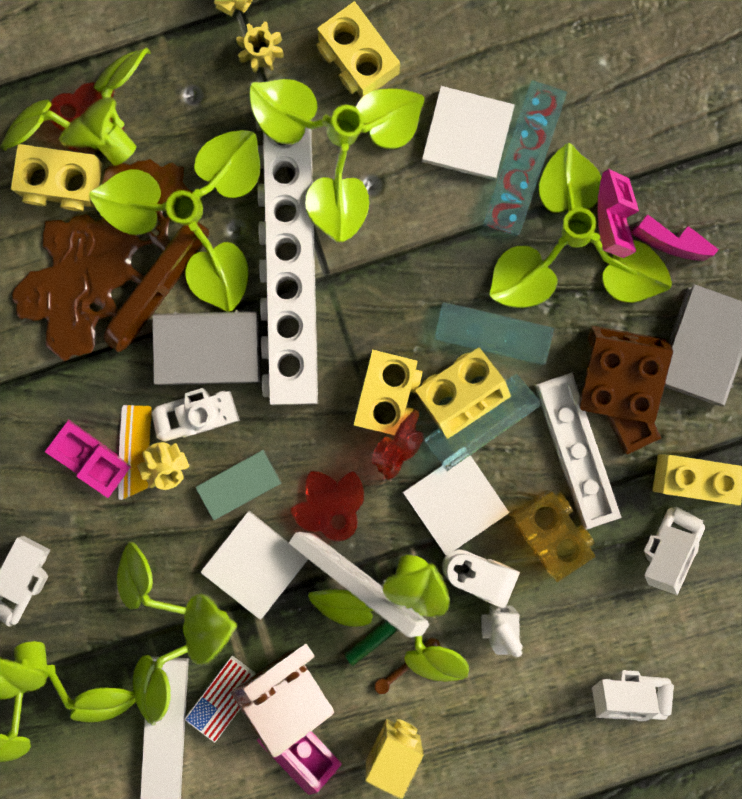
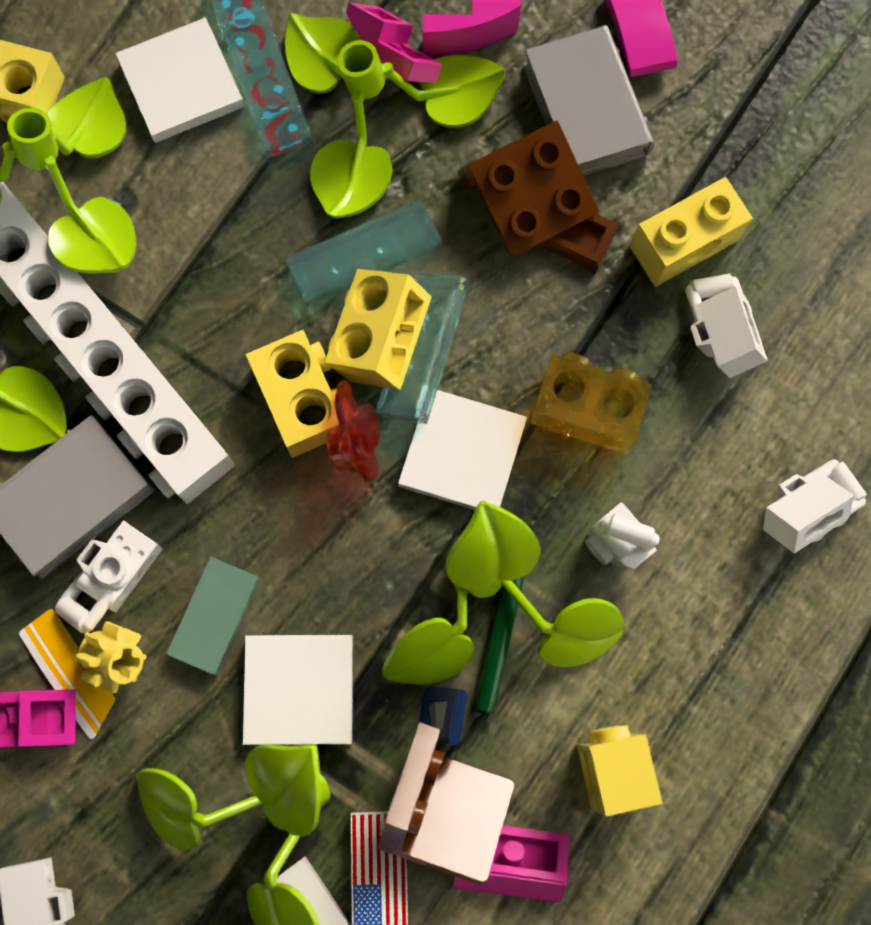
camera: 40 degrees left, 10 degrees down
white tile [289,532,430,637] -> none
clear red plate [291,471,364,541] -> none
reddish brown hinge [375,638,440,694] -> none
white piece [442,549,520,608] -> none
white tile [534,373,621,530] -> none
none -> dark blue slope [419,686,468,746]

